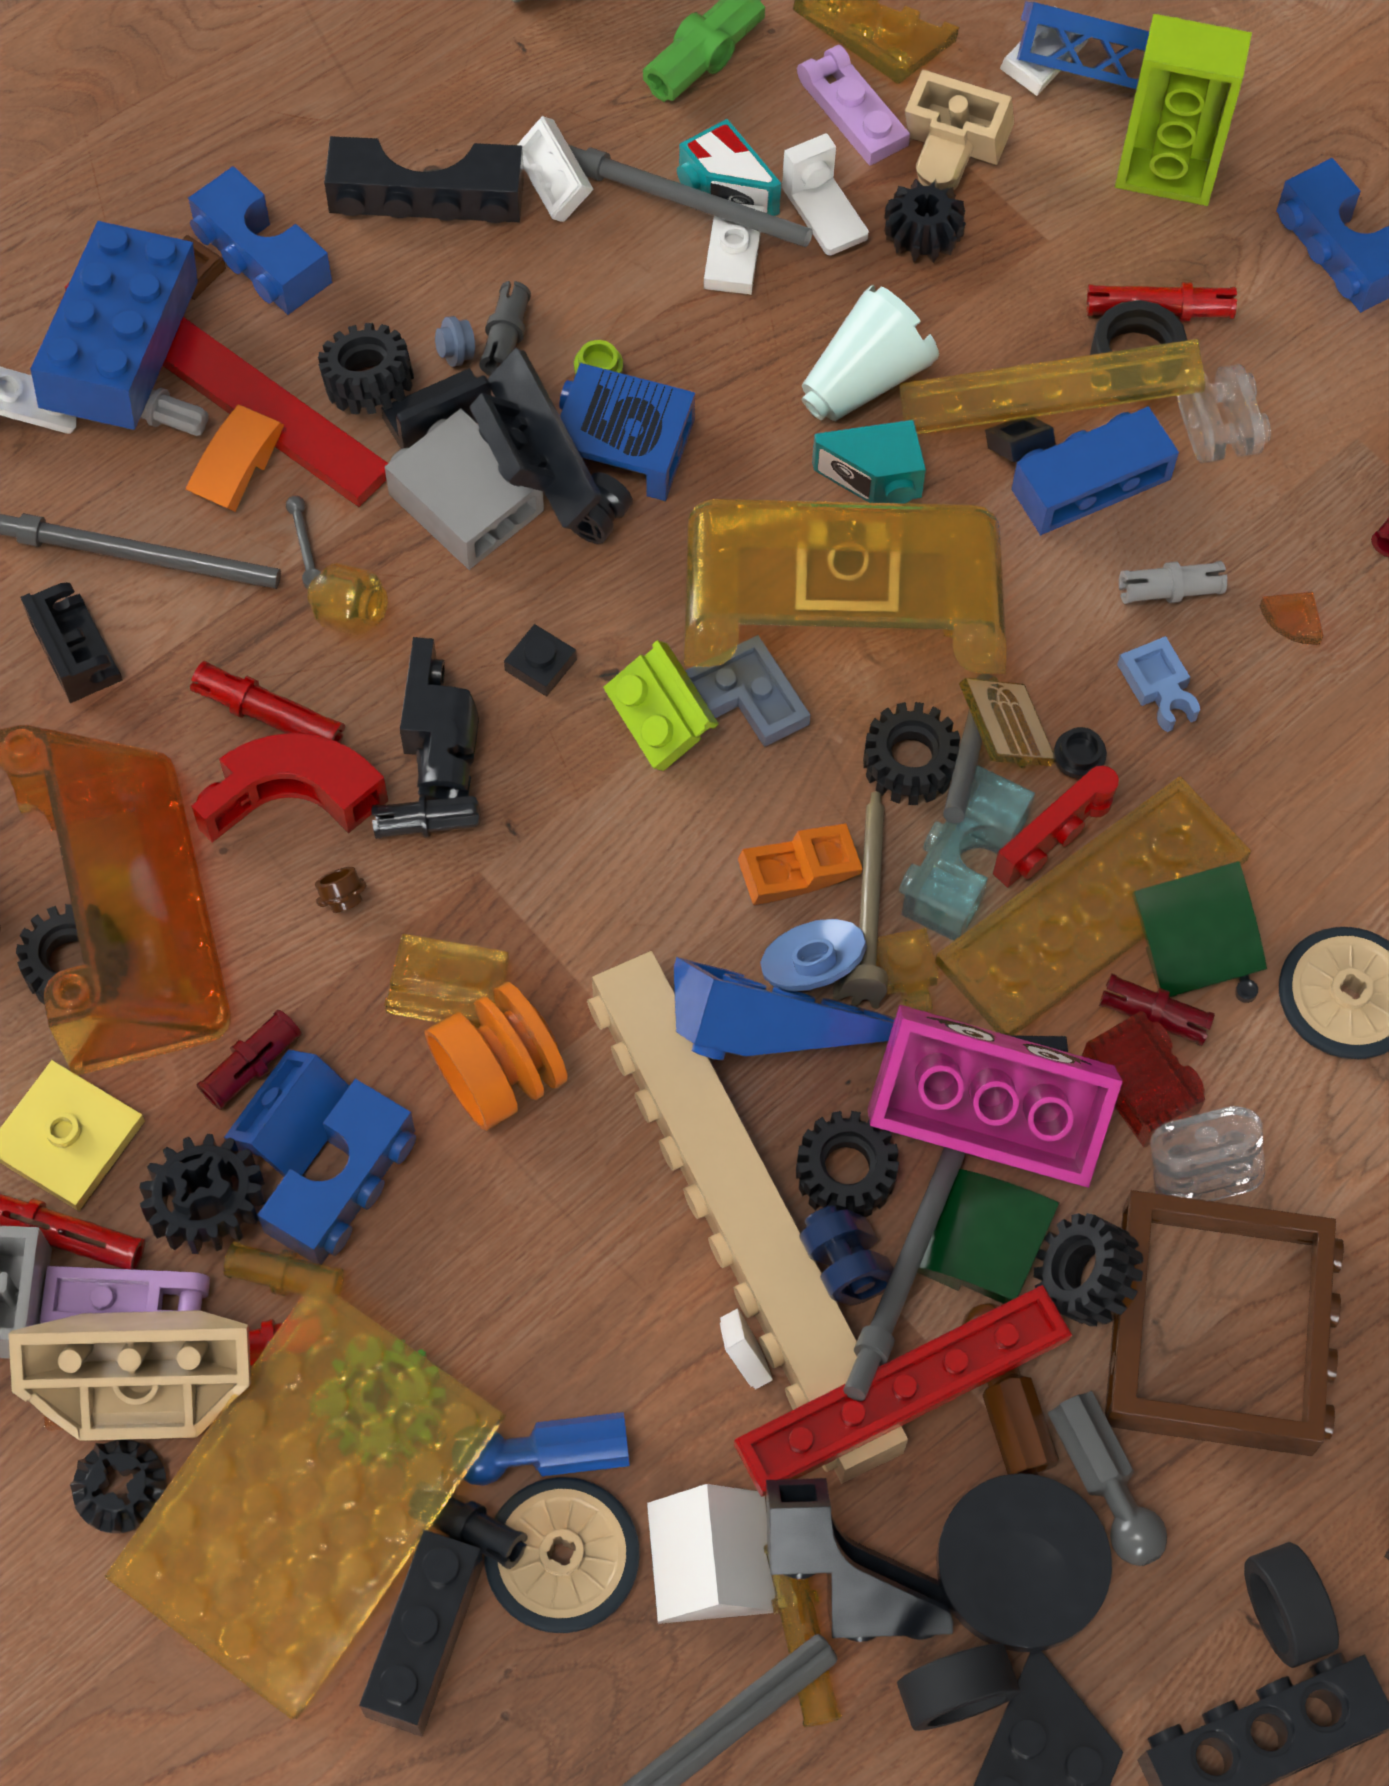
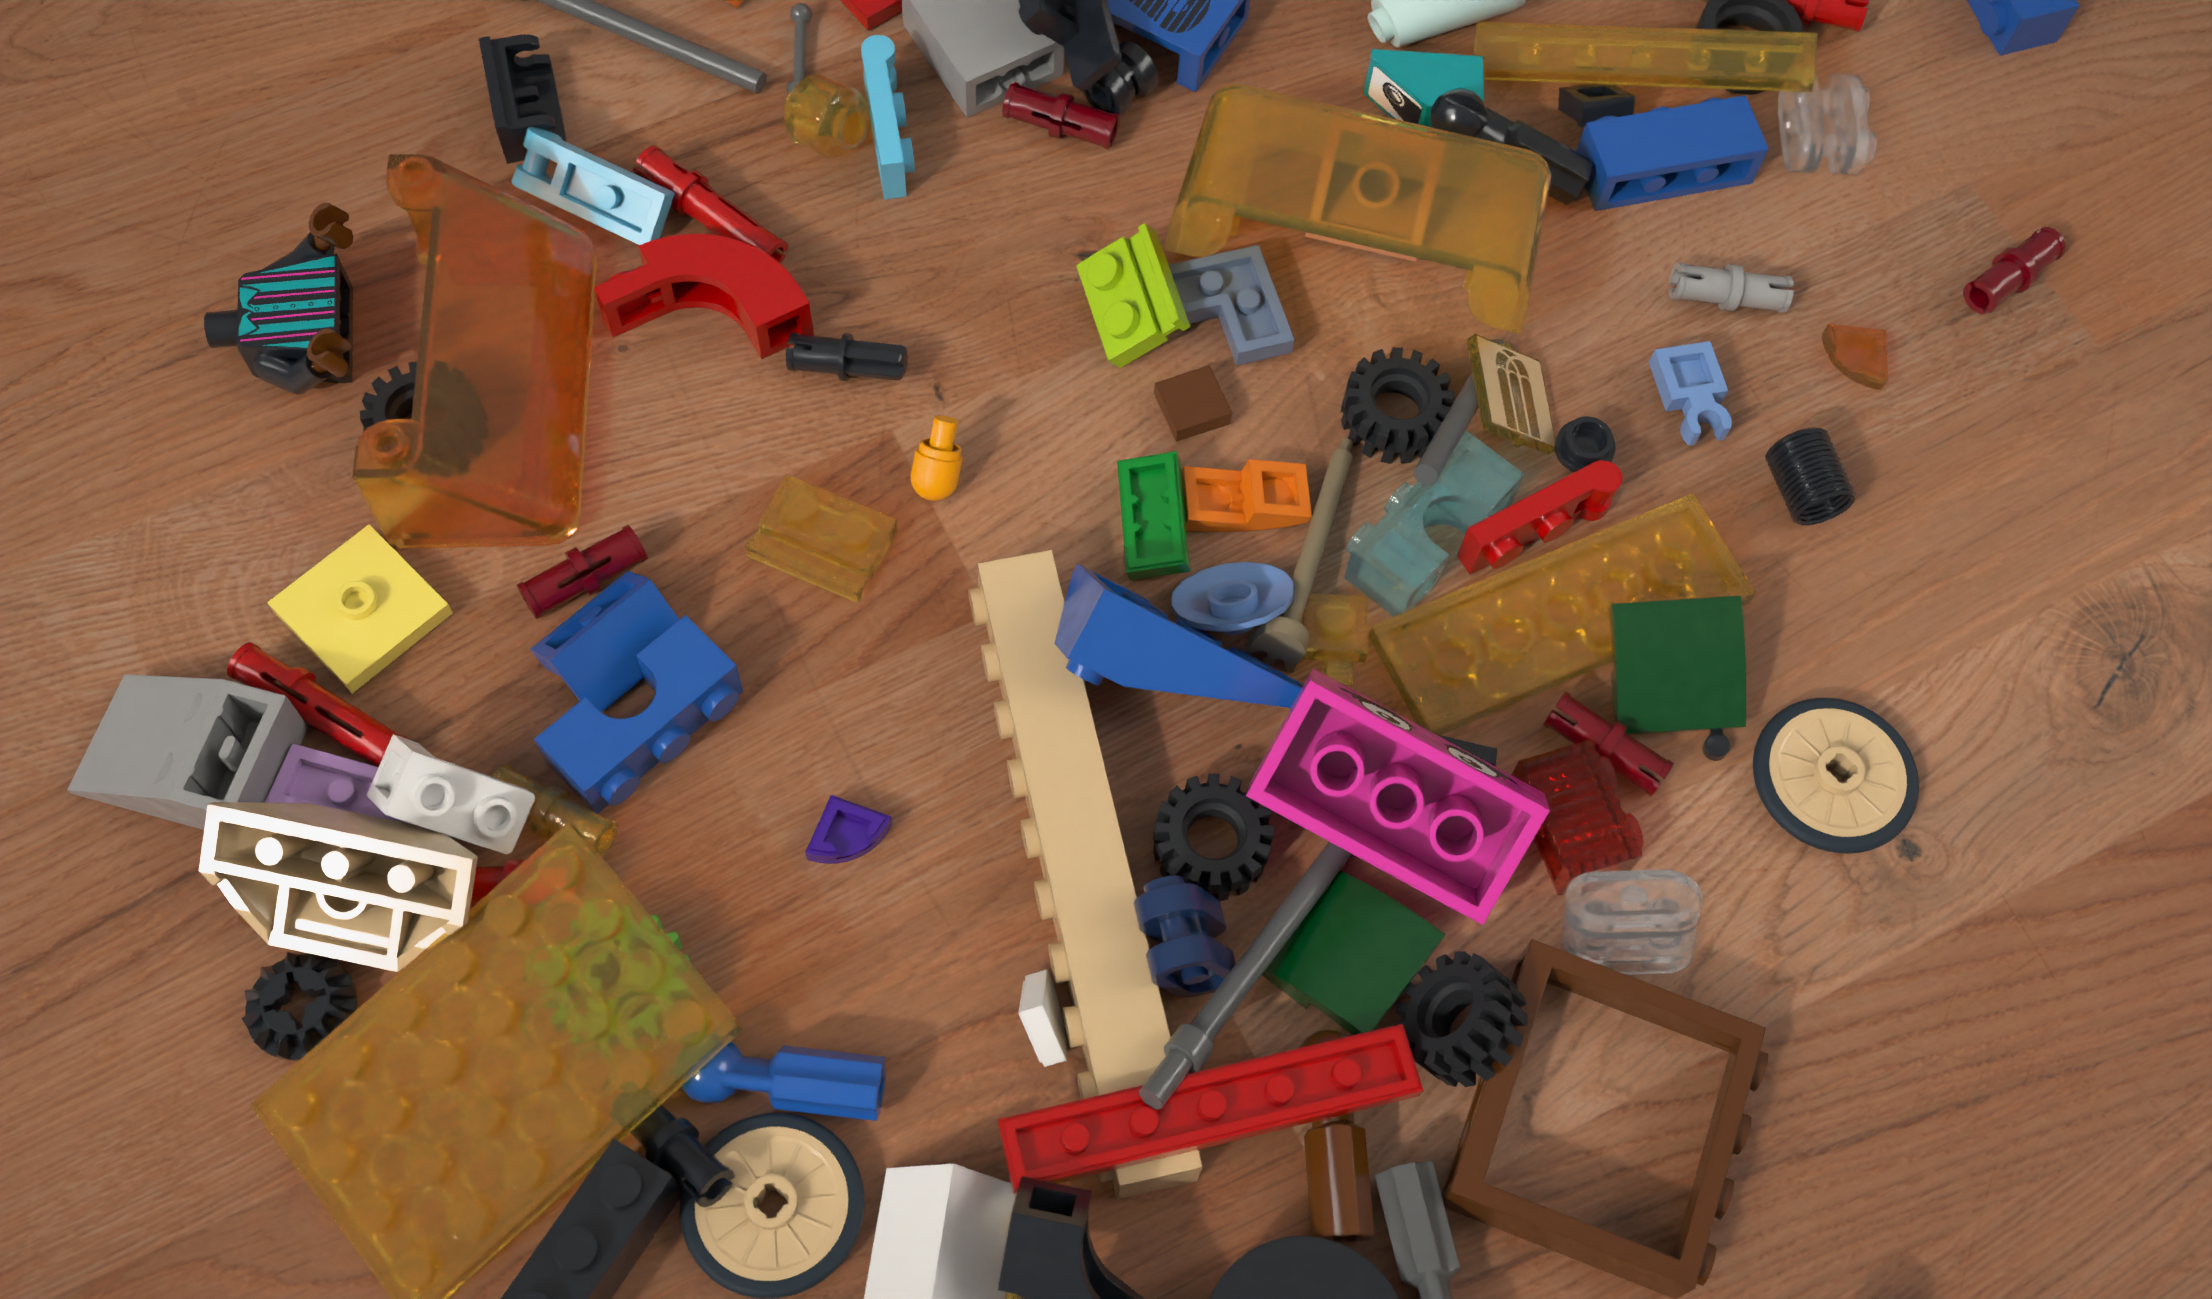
camera: 10 degrees right, 0 degrees up
black gear [139,1134,266,1254] -> none
reddish brown plate [315,867,367,913] -> none
black plate [400,637,479,800] -> none
orange wheel [425,982,568,1131] -> none
black plate [504,624,577,697] -> none
none -> white bracket [366,734,535,854]
none -> medium azure plate [511,127,675,245]
none -> dark purple tile [805,795,892,864]
none -> medium azure plate [861,35,915,200]
none -> light orange cylinder [910,415,963,501]
none -> dark red pin [1002,82,1120,150]
none -> green plate [1117,451,1191,580]
none -> reddish brown tile [1154,365,1233,442]
none -> black piece [1430,87,1593,205]
none -> black piece [1765,428,1857,526]

